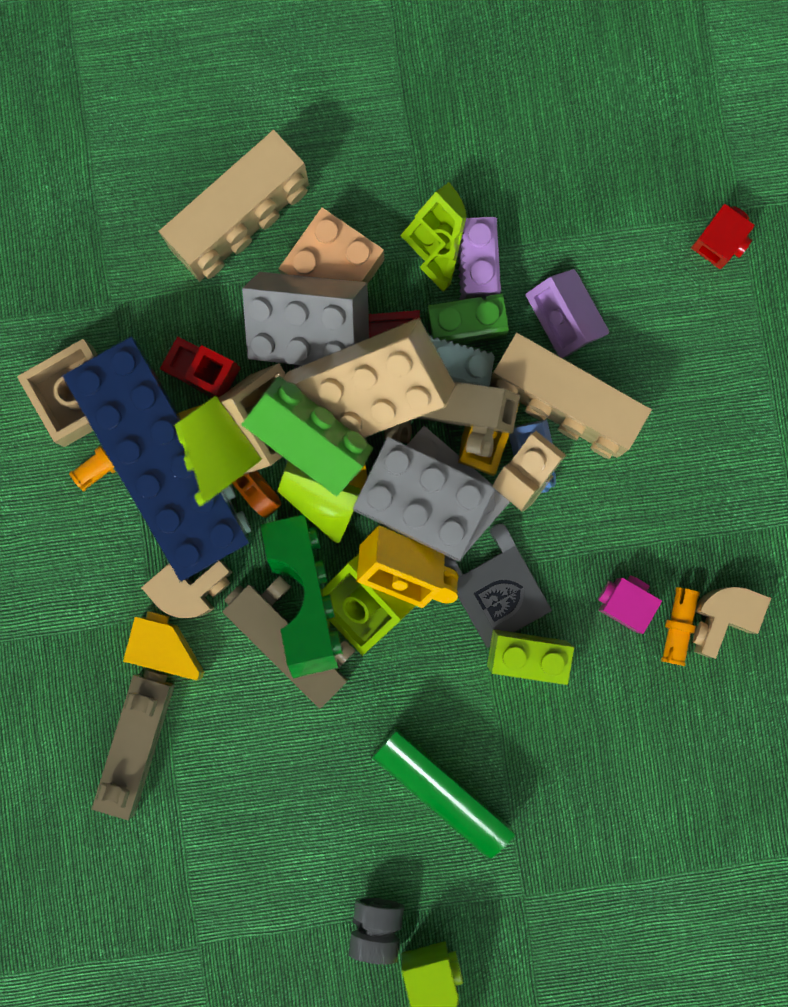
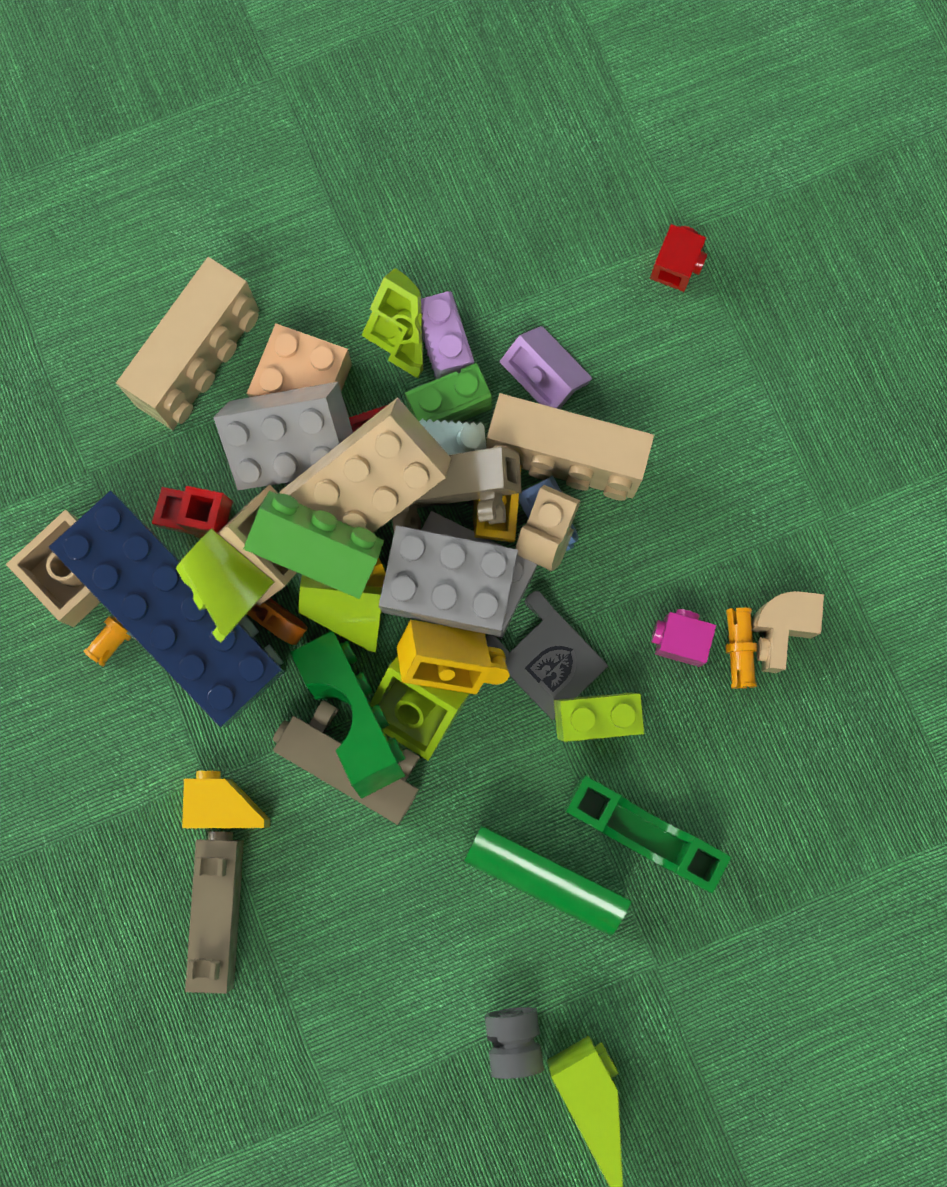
camera: 15 degrees left, 5 degrees down
tan brick [141,560,233,618] -> none
none -> green arch [563,775,731,894]

